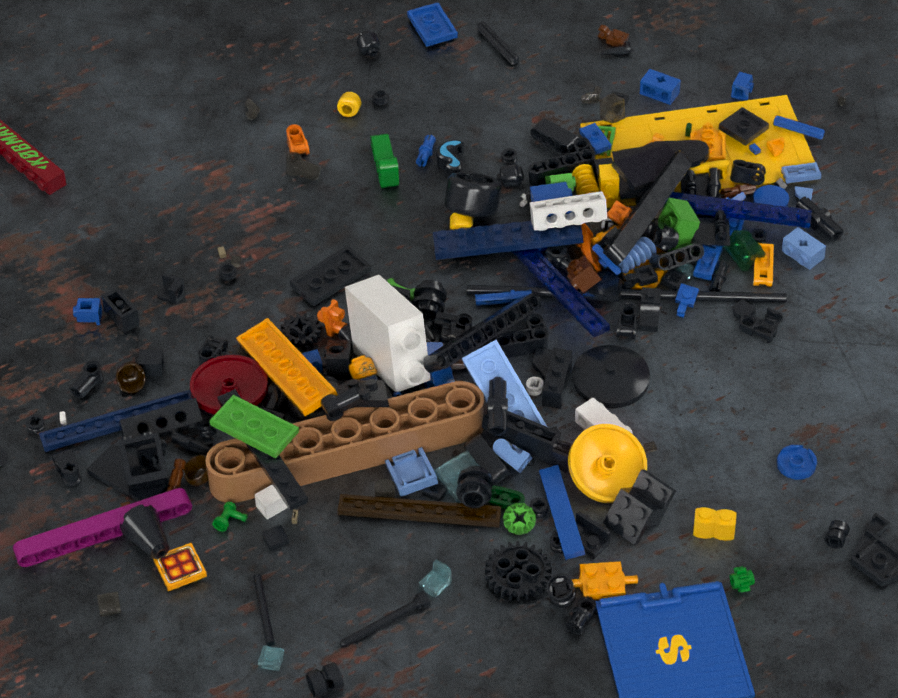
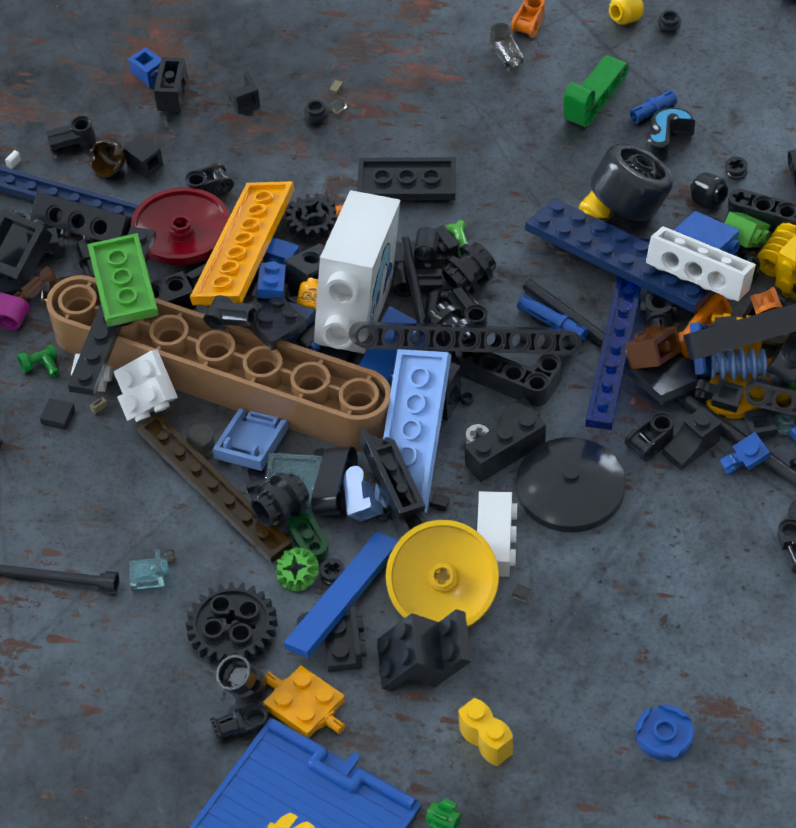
camera: 45 degrees right, 5 degrees up
black piece [487,377,508,436] -> none
none -> white plate [114,349,178,423]
none -> blue plate [257,262,286,299]

